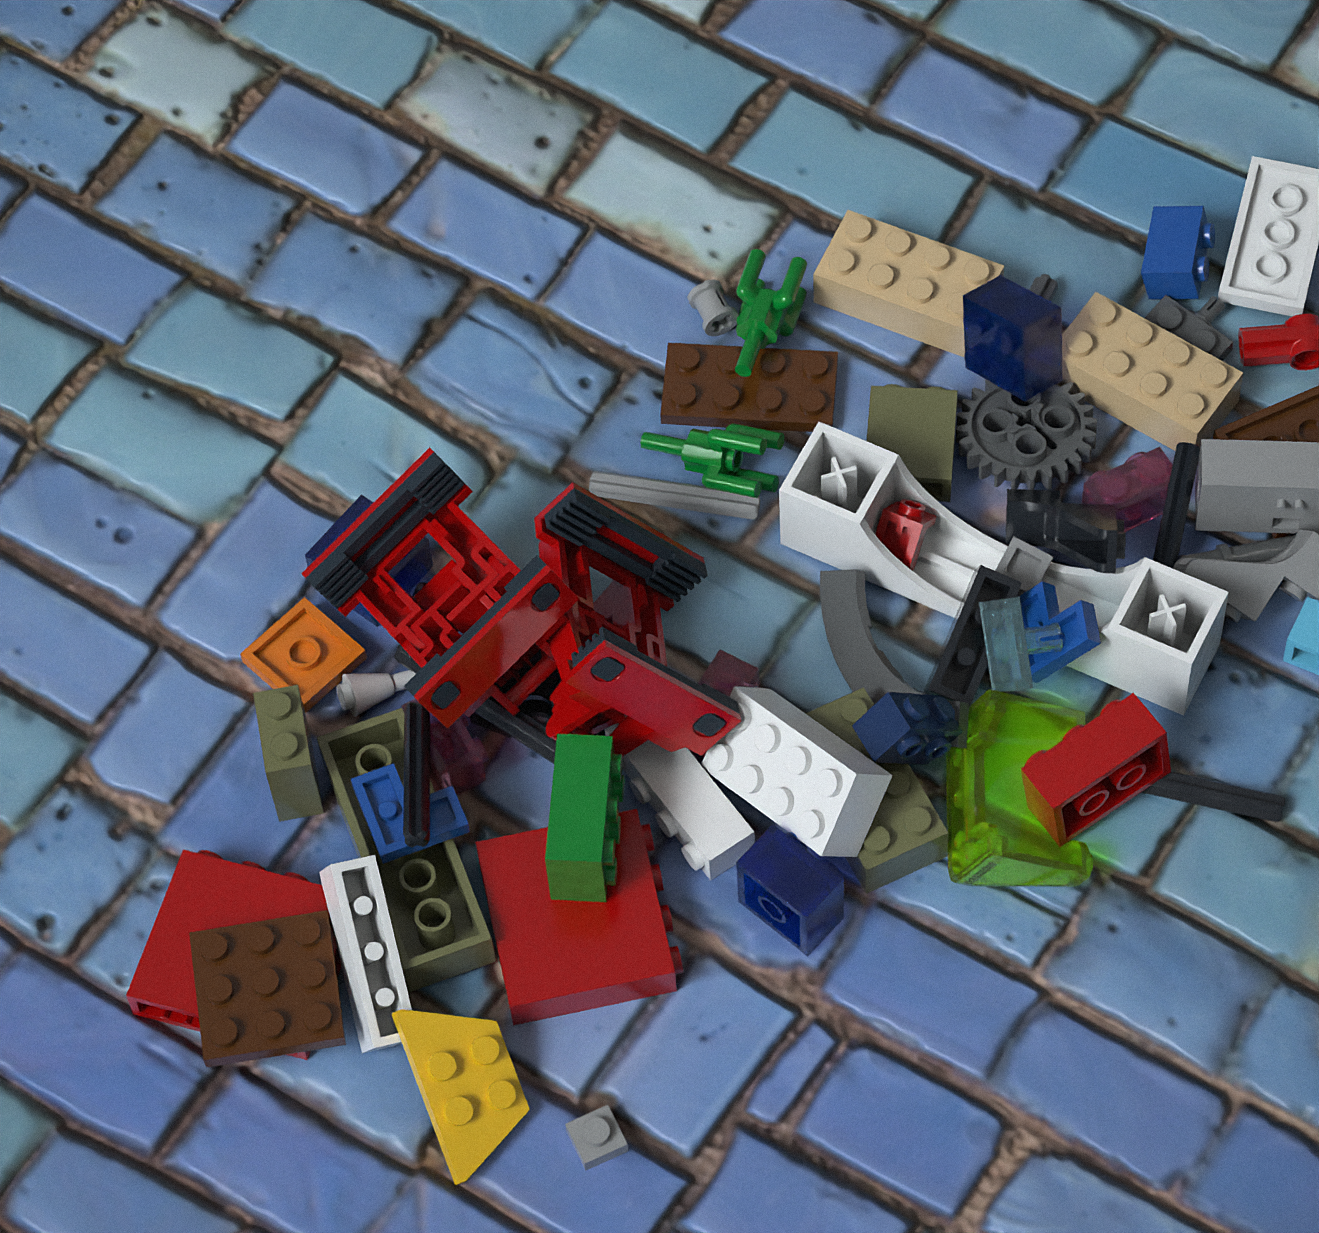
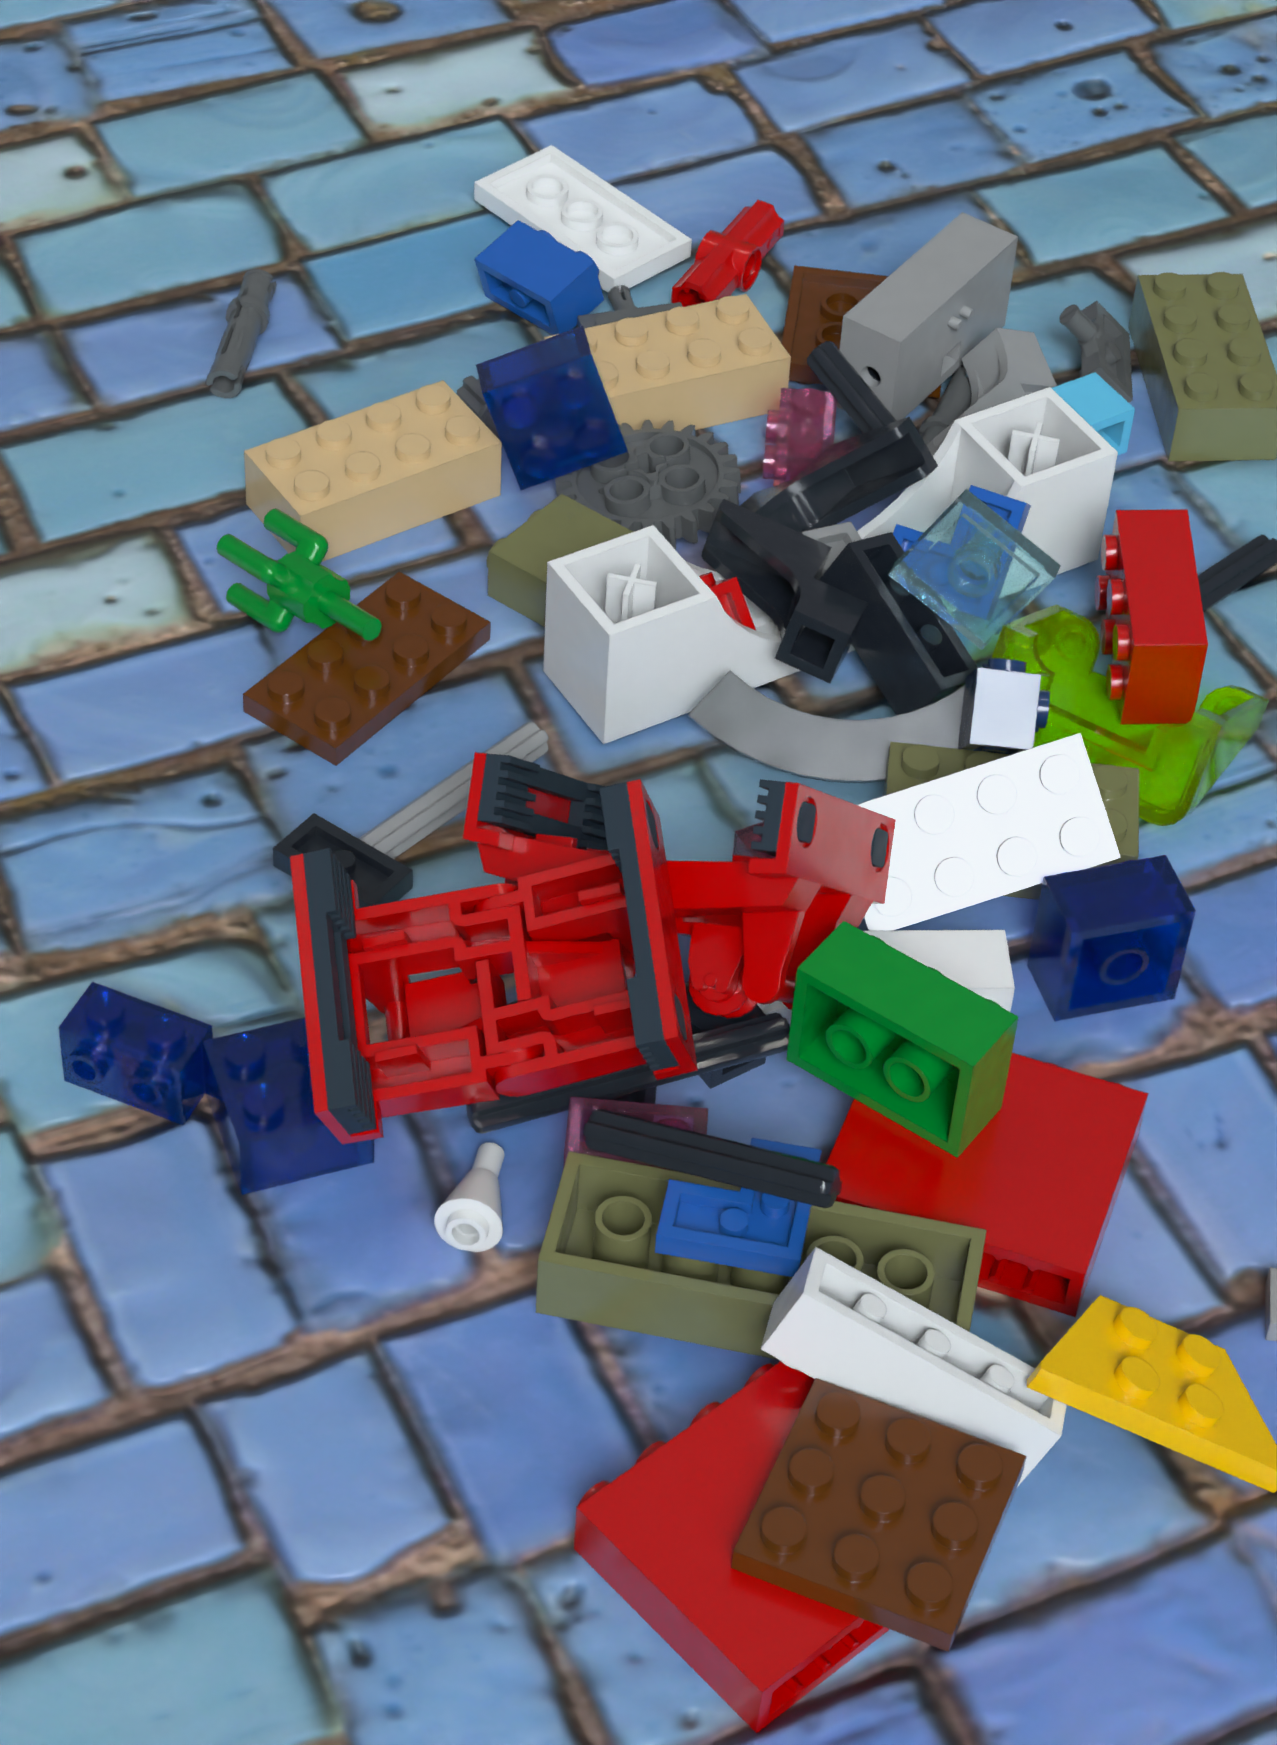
camera: 65 degrees left, 15 degrees down
orange plate [240,597,367,713] -> none
olive brick [253,685,324,822] -> none
green plant [640,423,784,498] -> none
light grey bush [687,279,739,337] -> none
none -> clear blue brick [58,982,216,1125]
none -> dark grey pin [206,269,277,398]
none -> black plate [273,813,413,908]
none -> black arch [701,499,868,683]

